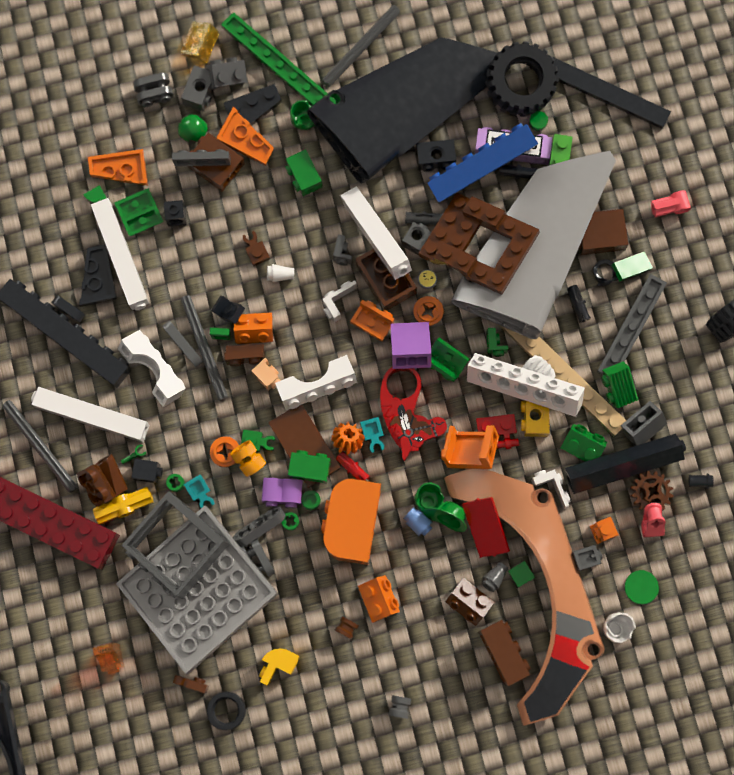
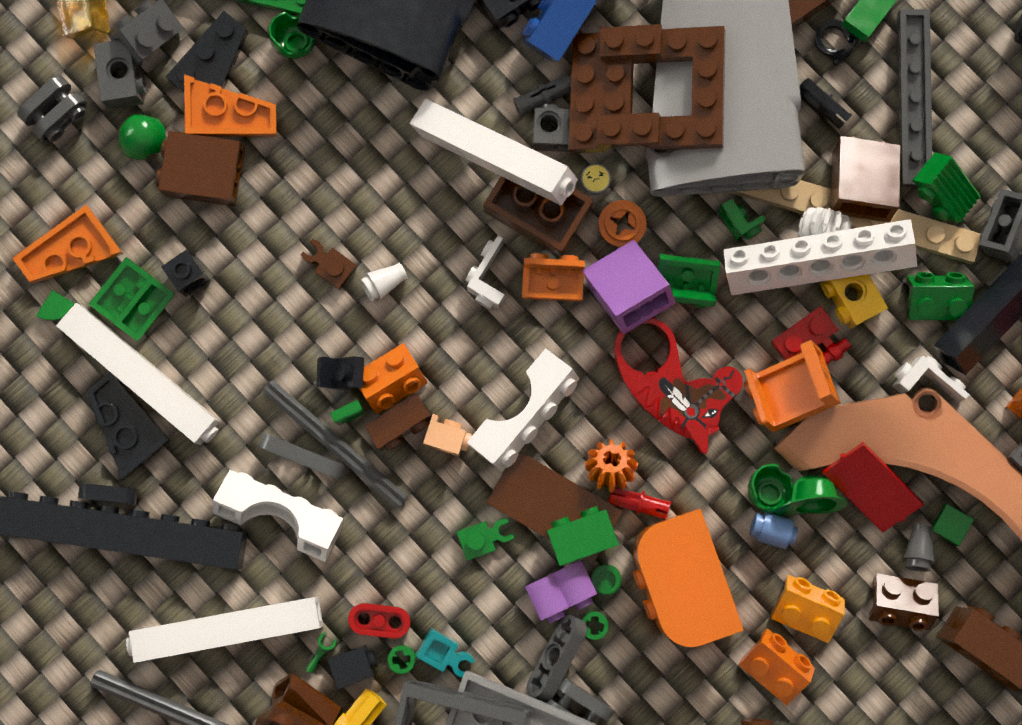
camera: 30 degrees left, 5 degrees up
dark grey plate [172,149,231,166] -> none
orange gear [210,437,239,467] -> none
light orange wheel [230,440,266,477] -> none
green brick [284,149,323,196] -> none
dark grey bracket [333,234,353,266] -> none
teal plate [359,417,384,453] -> none
none -> red plate [348,603,411,638]
none -> light orange bracket [771,575,845,643]
none -> brick [830,136,900,223]

